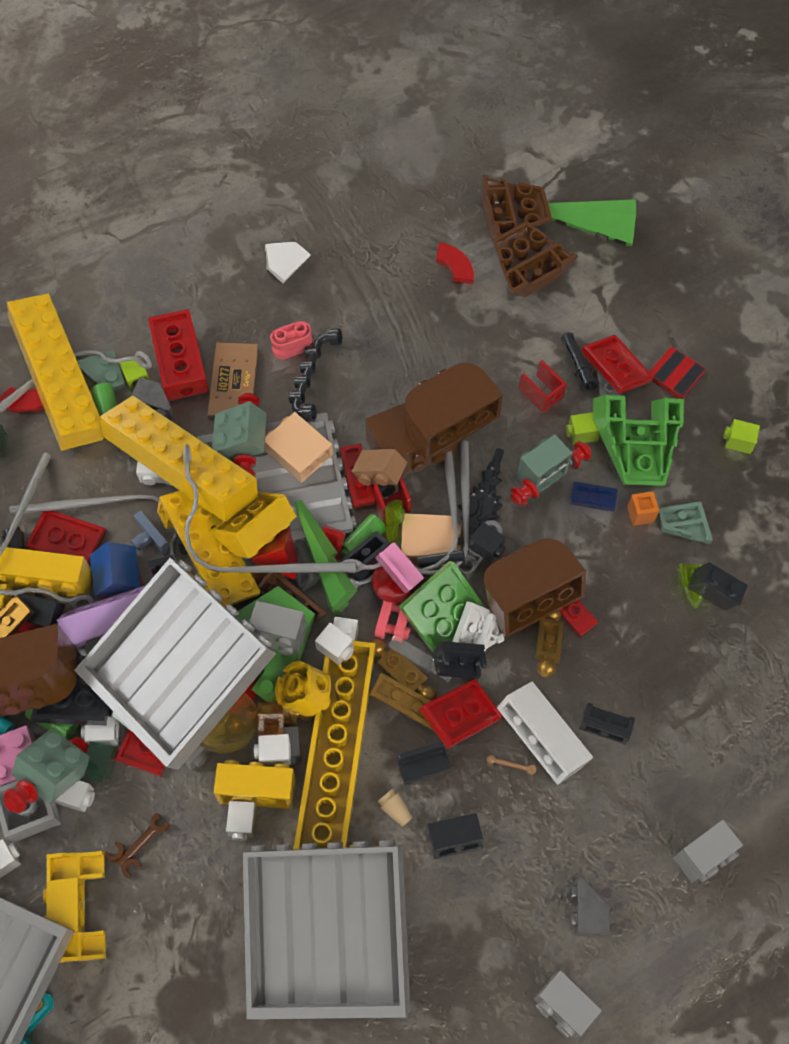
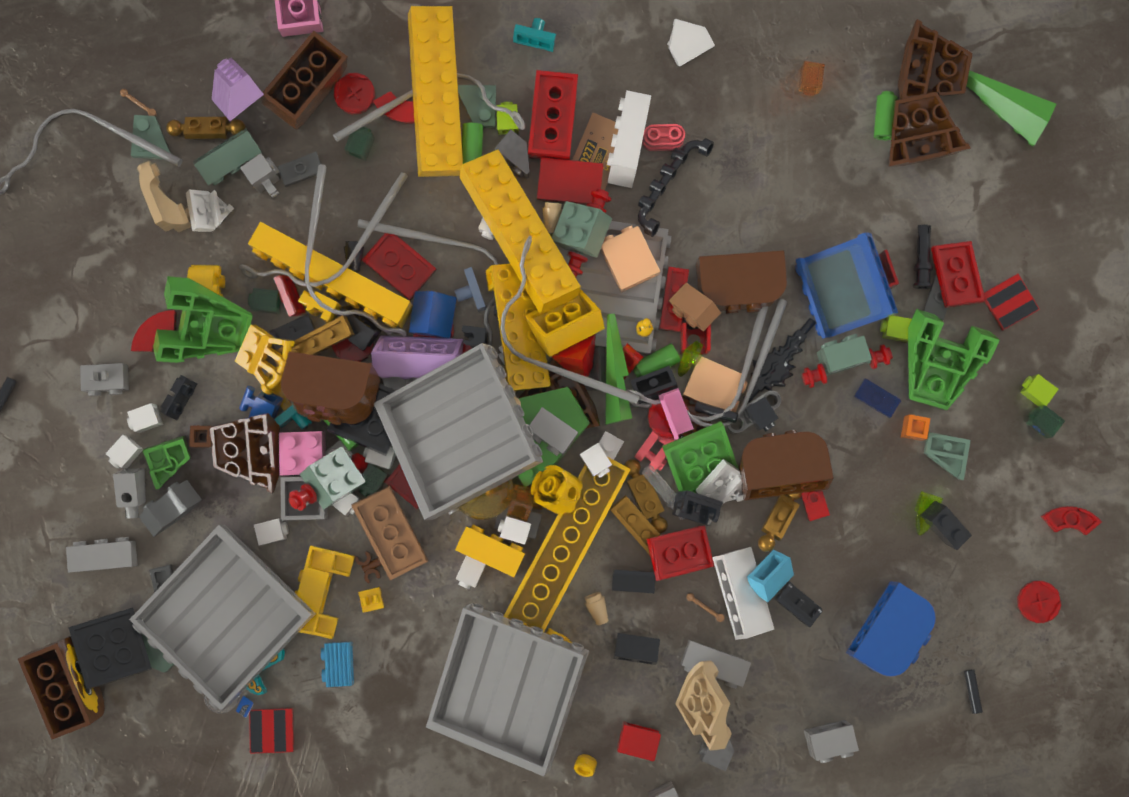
camera: 20 degrees right, 20 degrees up
reddish brown brick [404,363,503,461] -> none
red tile [436,242,474,284] -> none
none -> dark azure brick [321,641,354,687]
none -> medium nougat tile [351,485,428,580]
none -> yellow tile [358,587,385,613]
none -> teal tile [513,18,556,52]
none -> red tile [537,157,604,205]
none -> tan cone [542,202,563,233]
none -> yellow tile [574,754,597,777]
none -> white wedge [607,90,651,188]
none -> red piece [617,721,661,761]
none -> yellow hinge [636,318,653,337]
none -> tan slope [676,661,732,751]
none -> light grey brick [680,640,751,689]
none -> medium azure brick [747,550,794,602]
none -> clear light blue panel [795,232,898,339]
none -> clear orange brick [798,61,825,96]
none -> blue brick [846,581,935,676]
none -> bright green brick [874,91,898,140]
none -> clear green brick [1027,405,1065,439]

